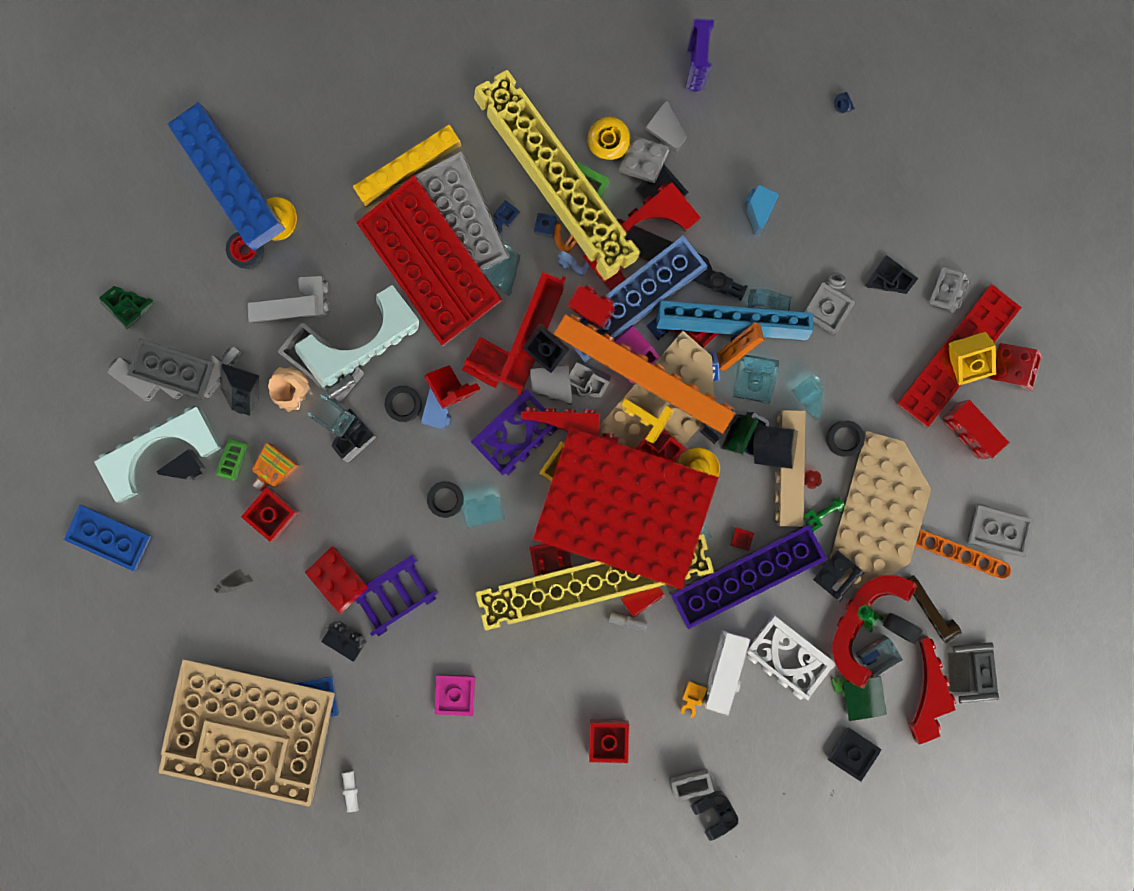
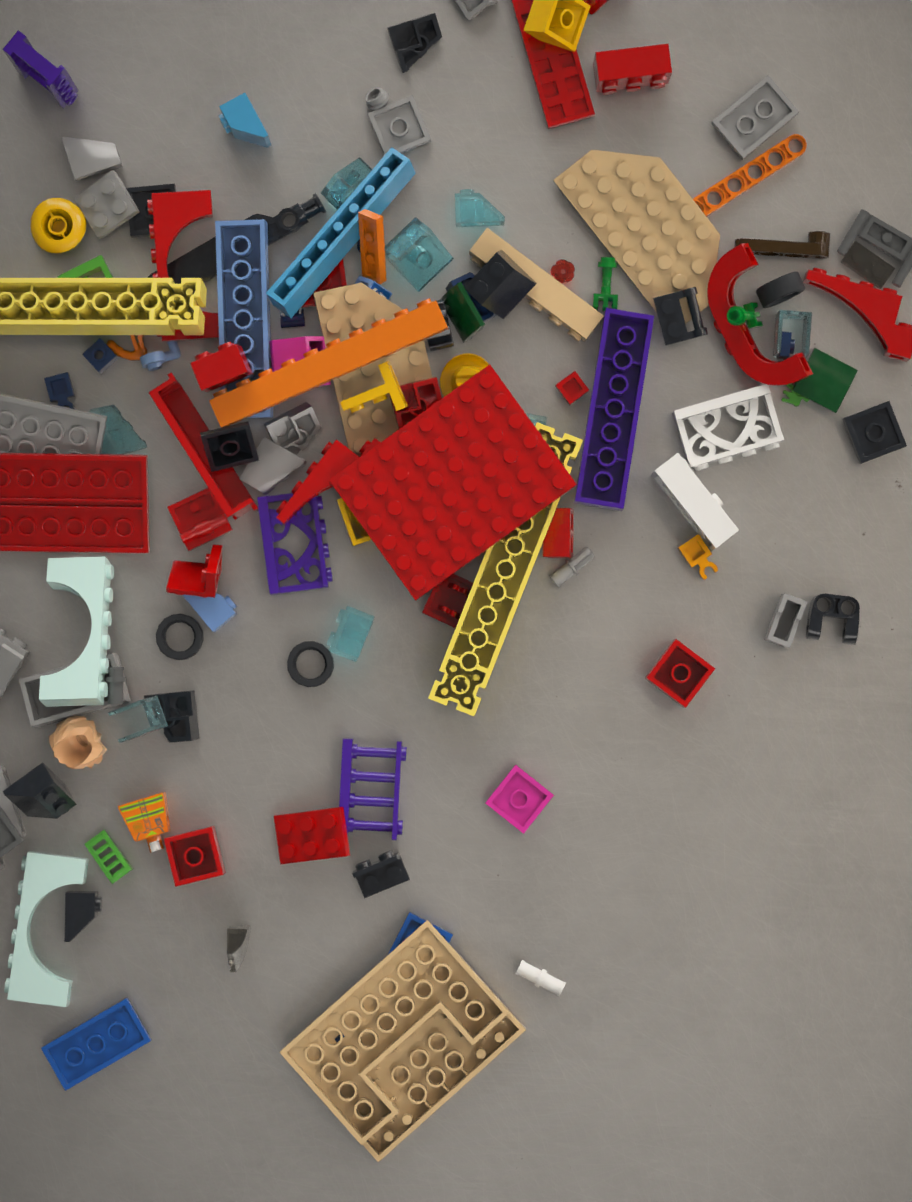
camera: 55 degrees left, 0 degrees up
black tyre [826,420,865,457] -> none

